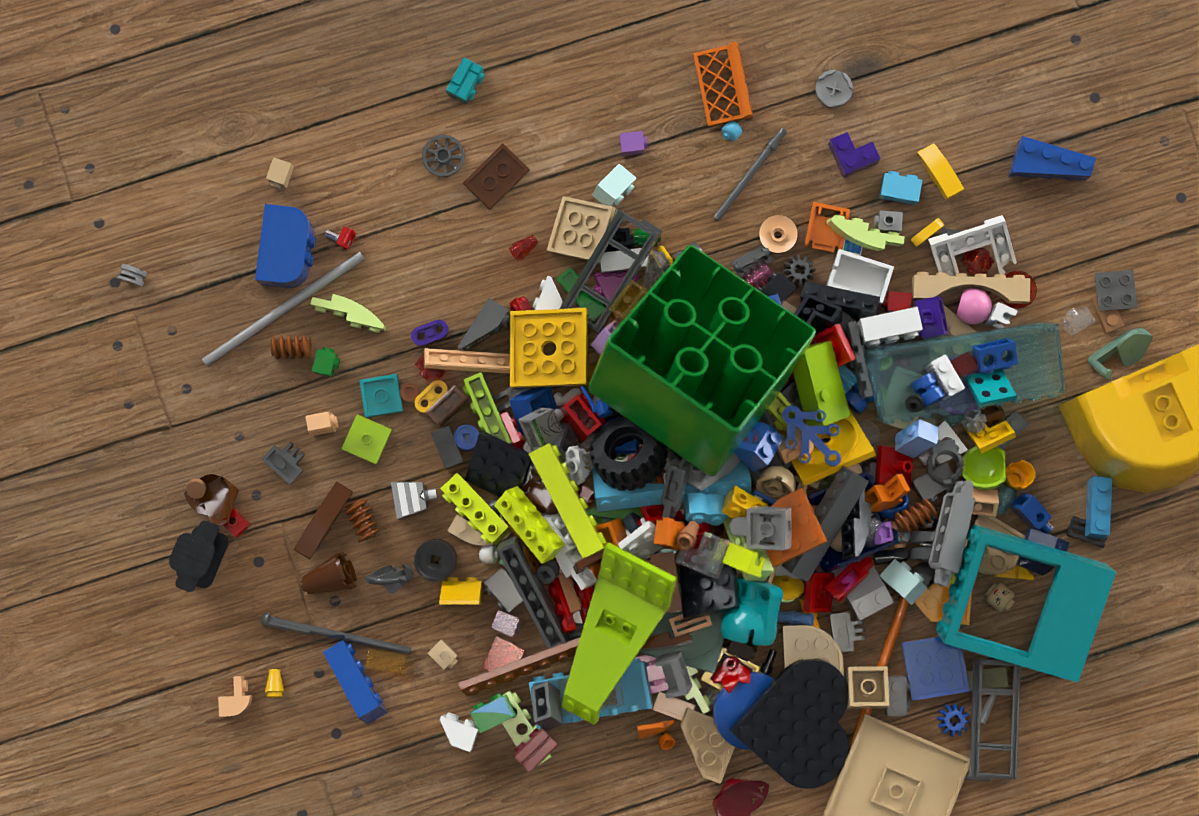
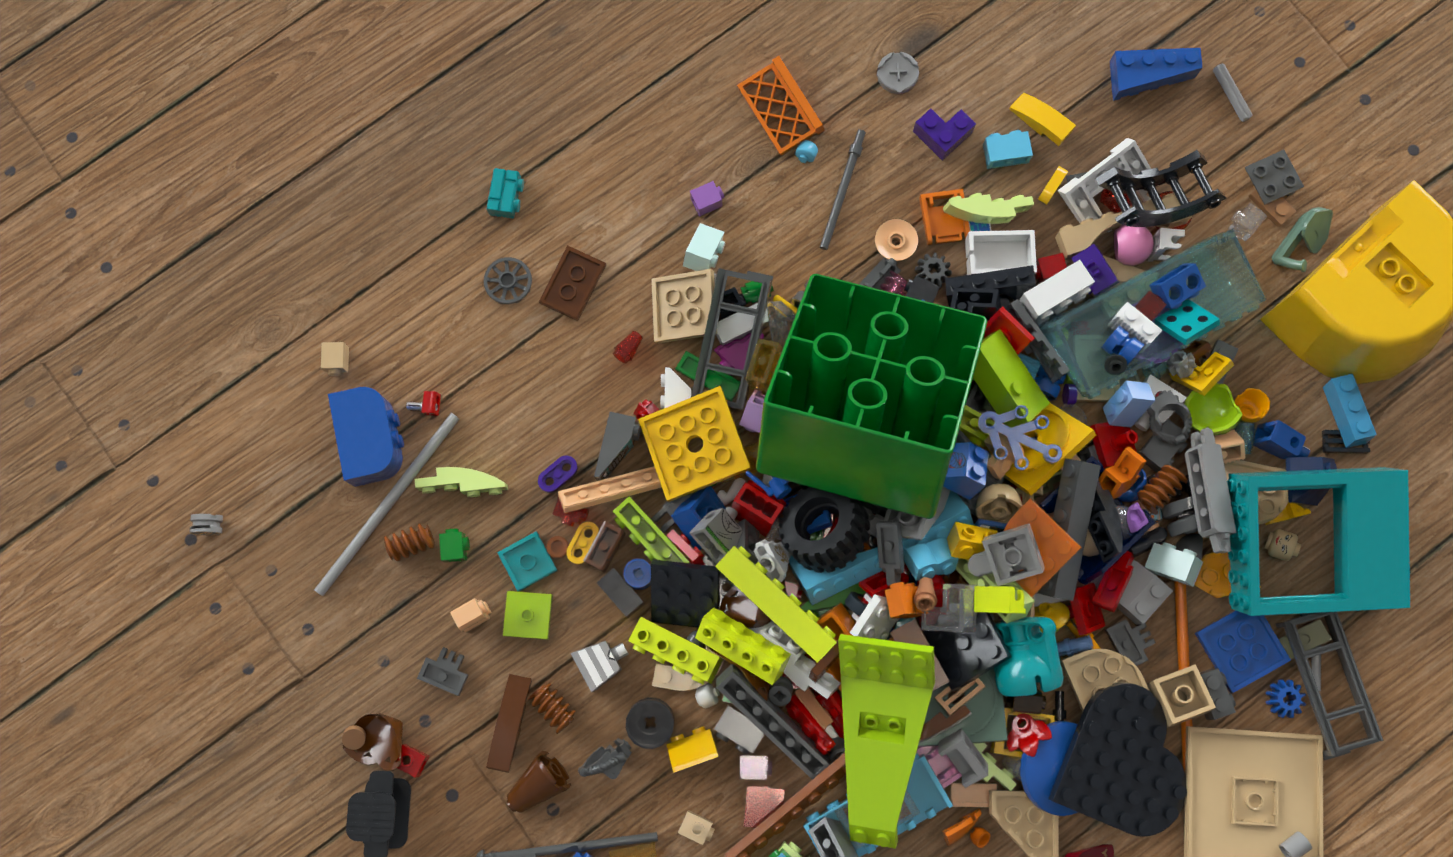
camera: 20 degrees left, 5 degrees down
light grey brick [874,210,903,234] -> none
none -> dark purple tile [1062,384,1078,406]
none -> black fence [1095,150,1227,227]
none -> light grey axle [1213,64,1253,122]

